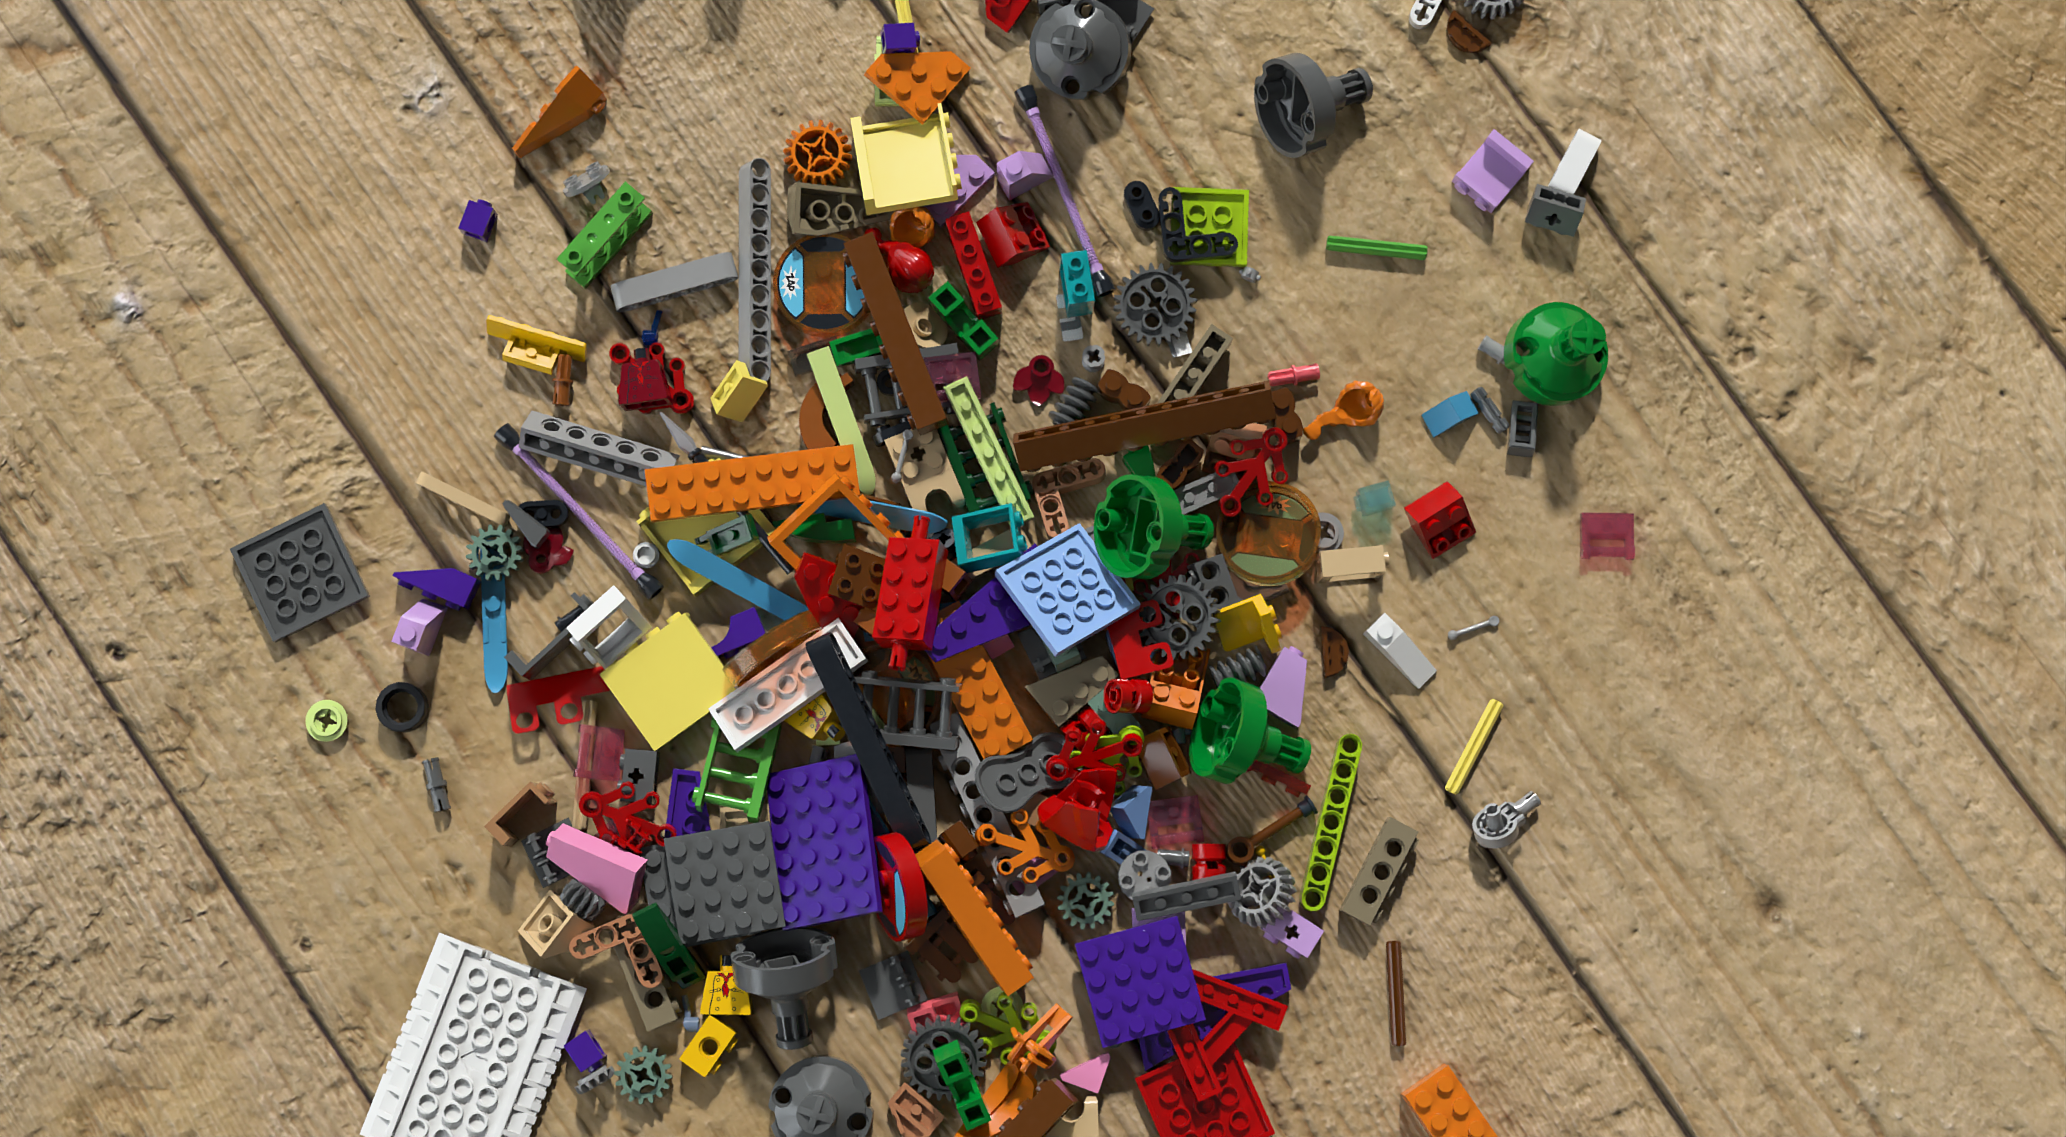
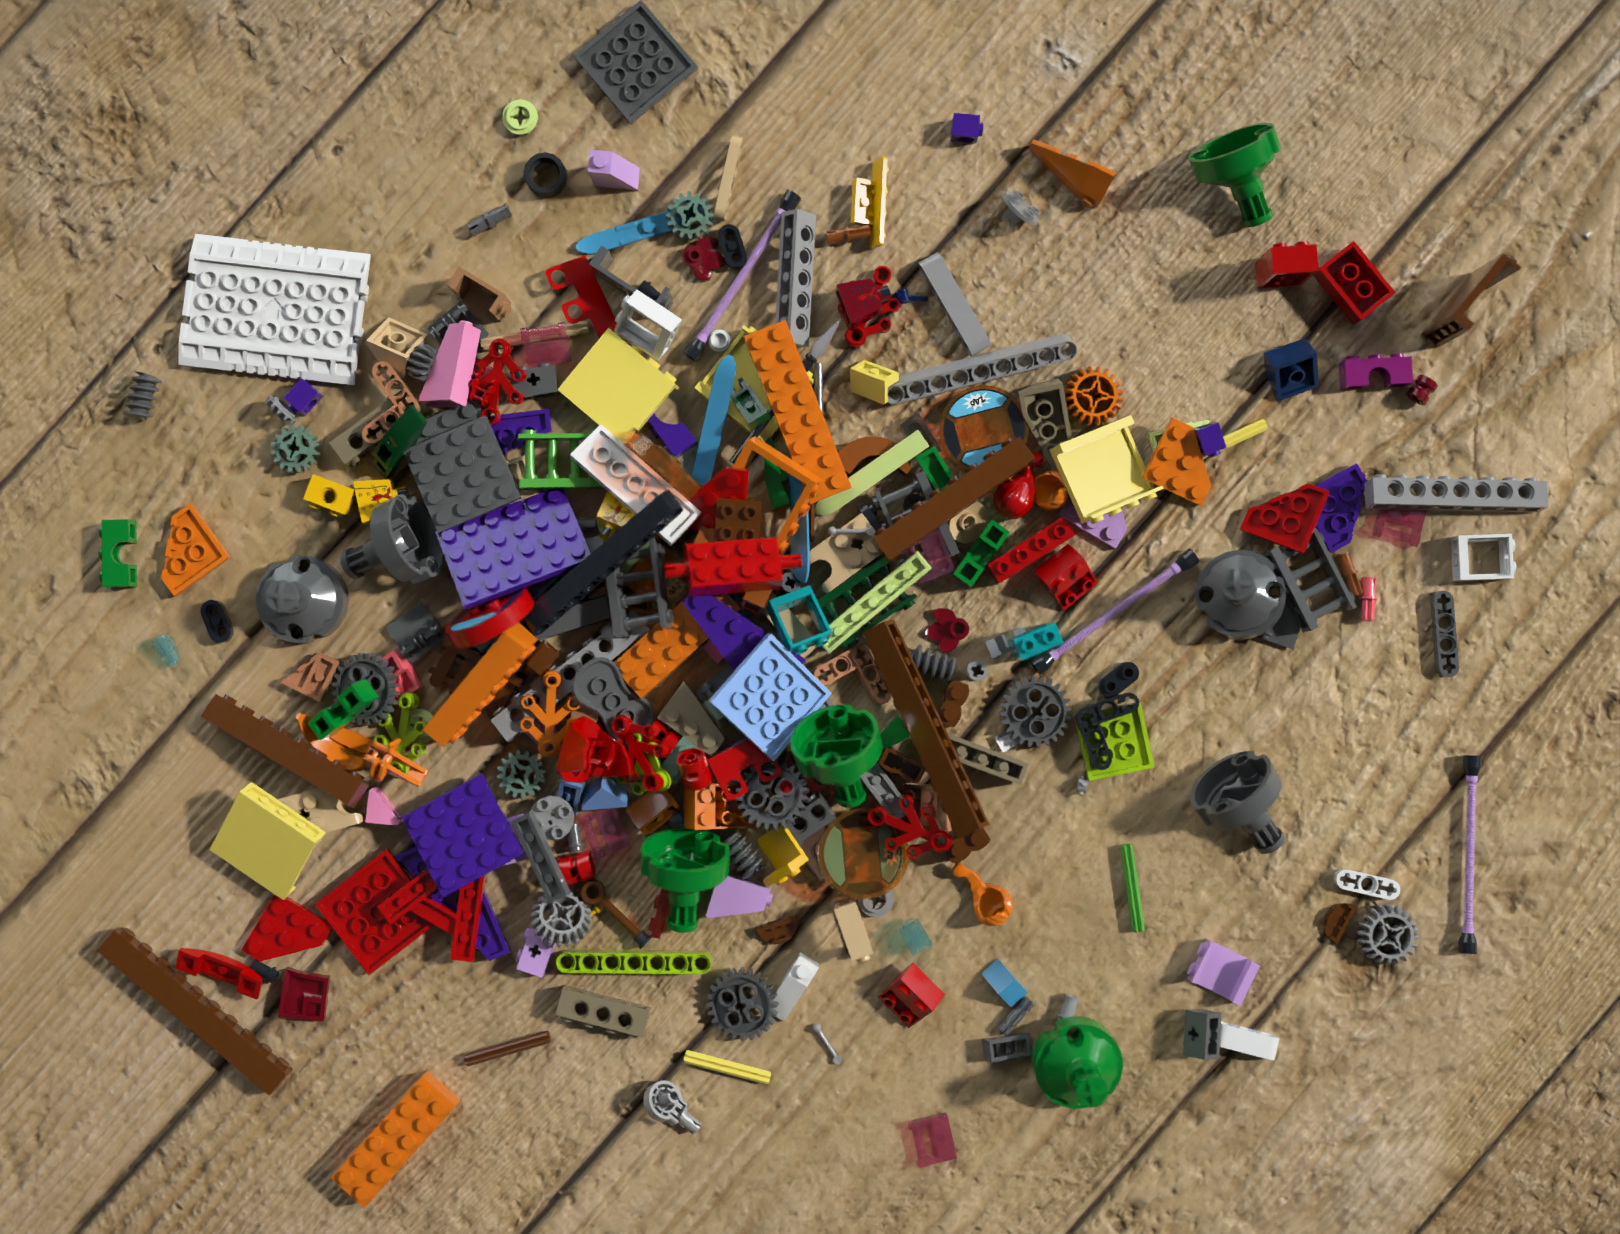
camera: 80 degrees right, 5 degrees up
dark purple slope [392,568,481,611] -> none
dark grey slope [502,500,551,549] -> none
bright green fence [557,181,653,289] -> none
sand blue hand [681,995,700,1032] -> none
lavender slope [997,151,1054,201] -> none
coral axle [1267,363,1320,387] -> none
none -> dark grey gear [706,967,779,1041]

